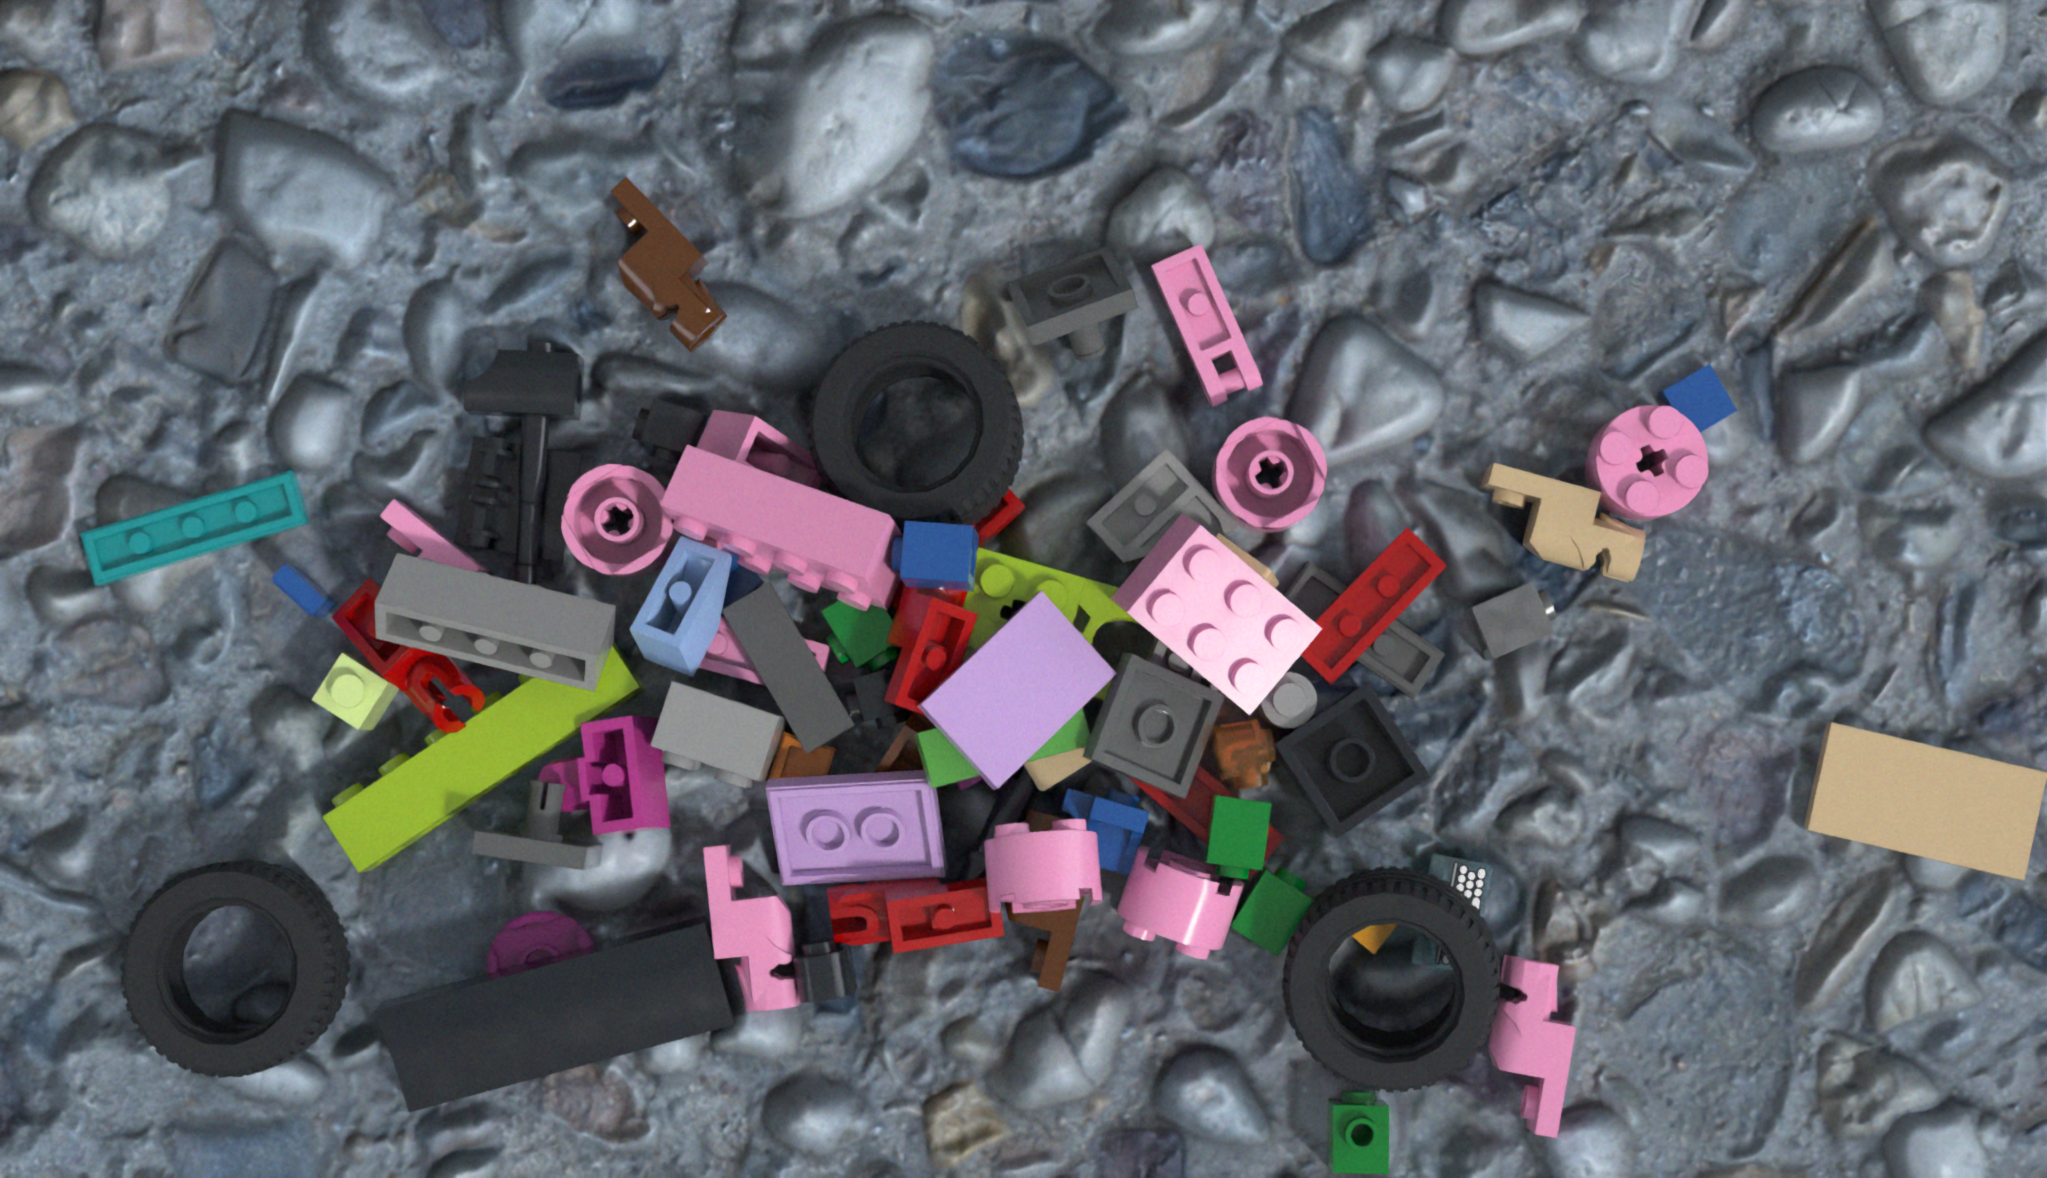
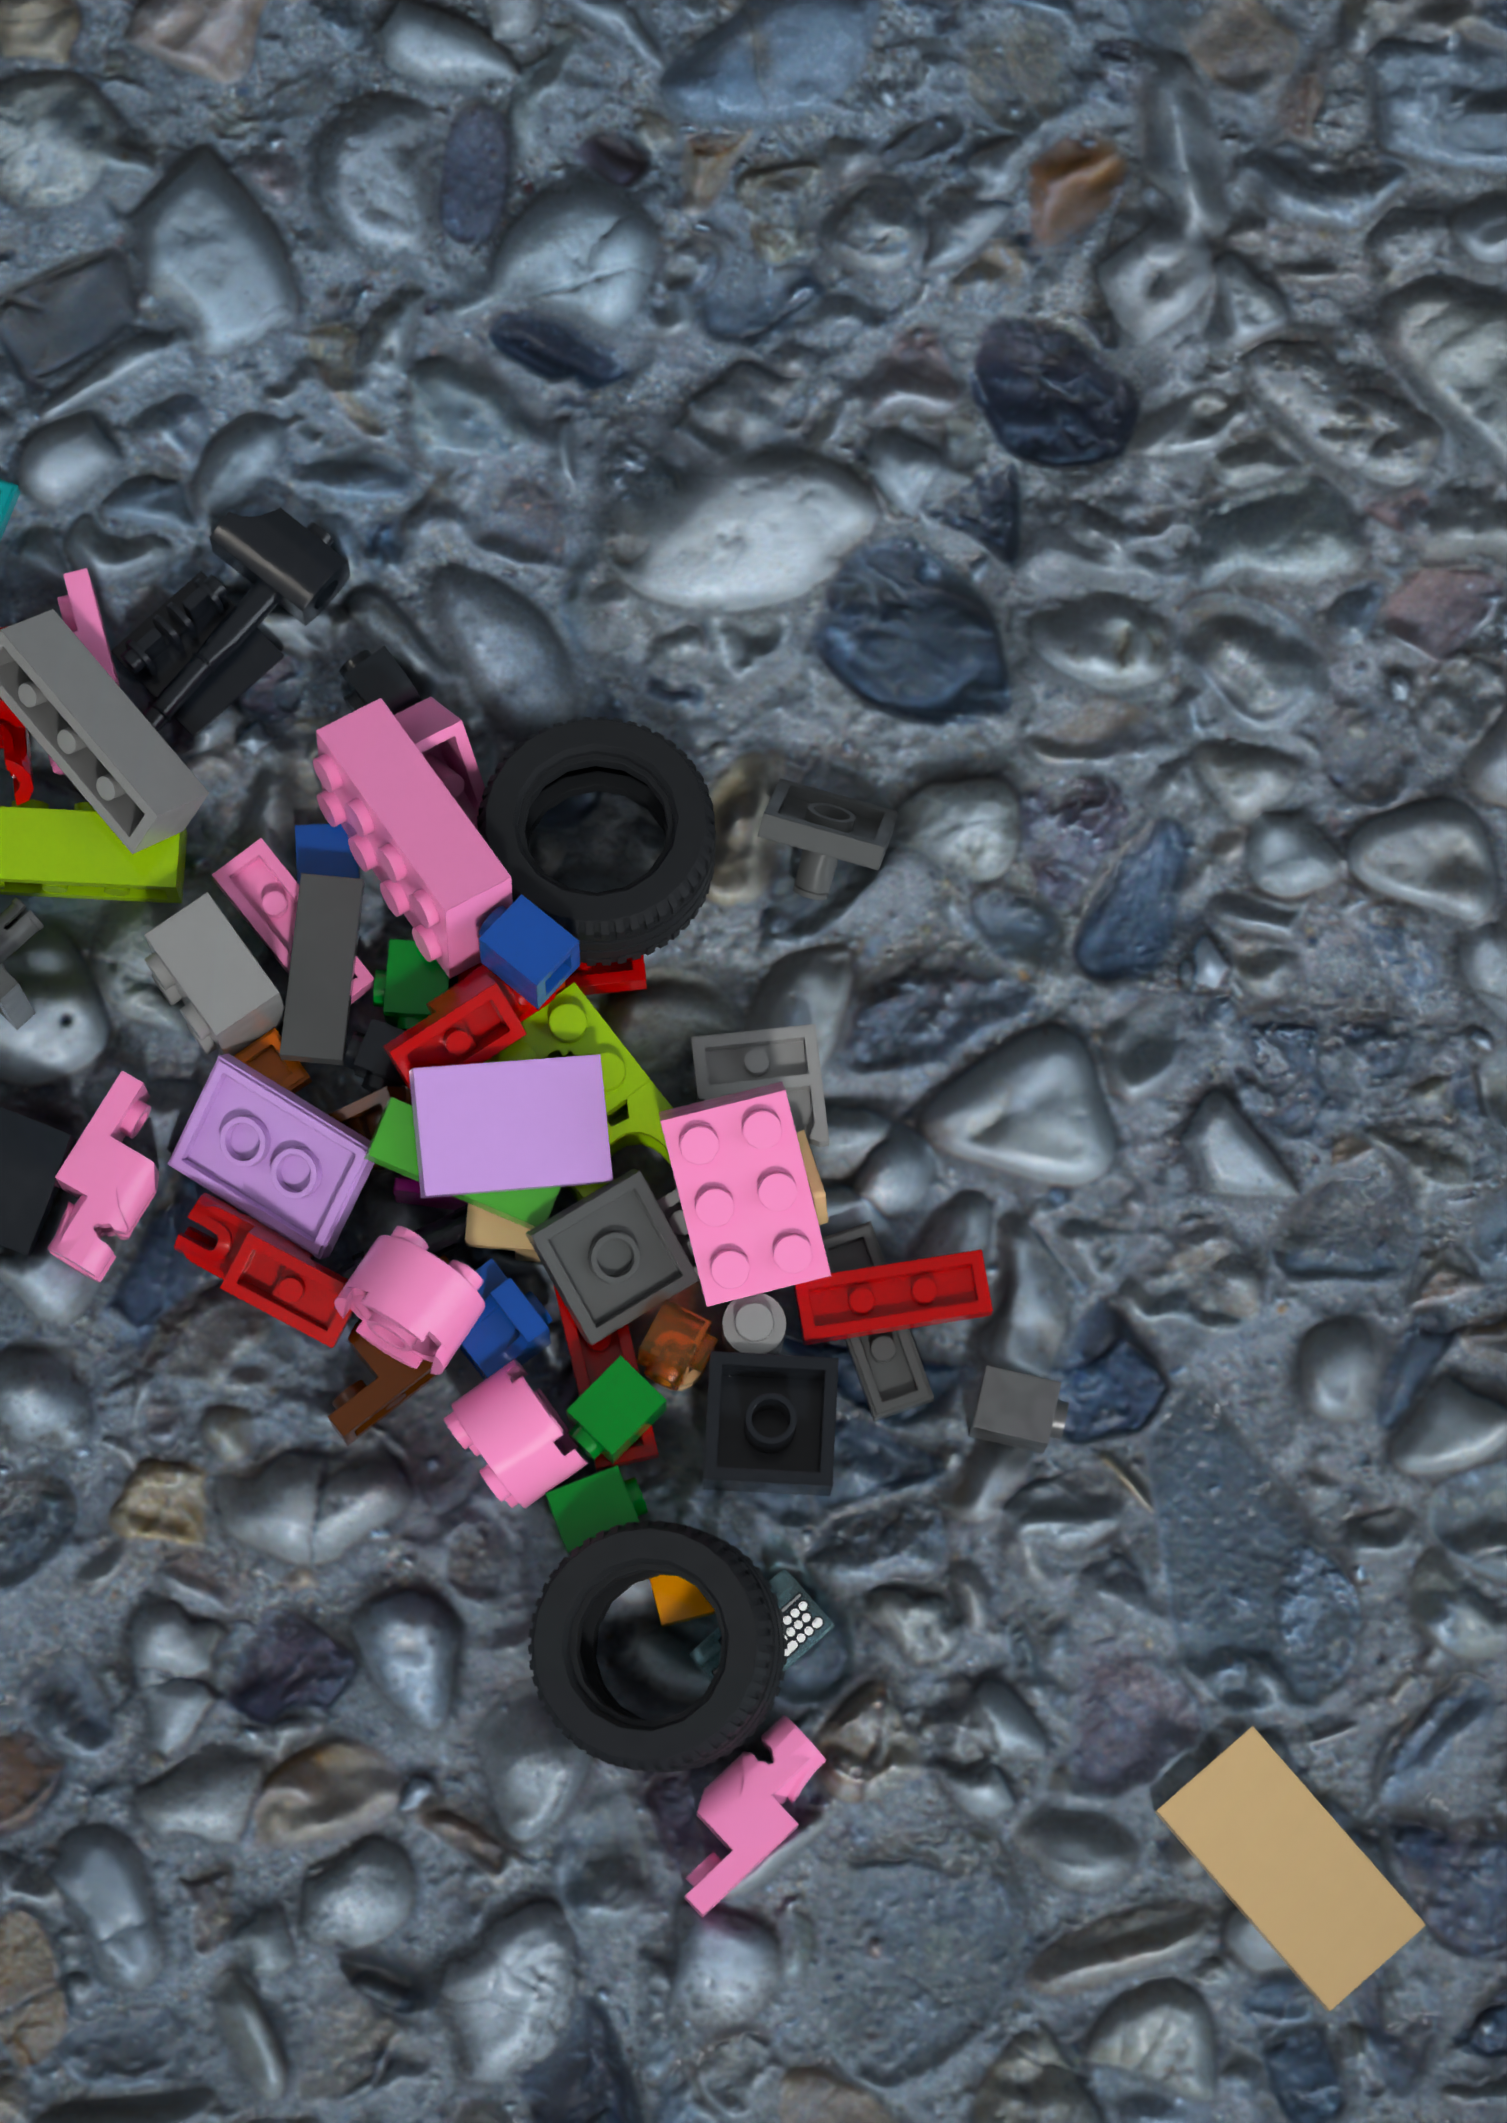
camera: 30 degrees right, 10 degrees down
dark pink brick [538,715,671,835] -> none
bright pink brick [561,464,680,579] -> none
reddish brown plate [610,177,727,352] -> none
light blue slope [629,536,732,677] -> none
black plate [792,938,858,1003] -> none
bright pink plate [1150,244,1263,407] -> none
bright pink brick [1211,417,1327,533] -> none
green brick [1327,1089,1389,1174] -> none
tan plate [1480,463,1646,582] -> none
bright pink brick [1584,405,1709,521] -> none
blue tile [1659,363,1738,432] -> none

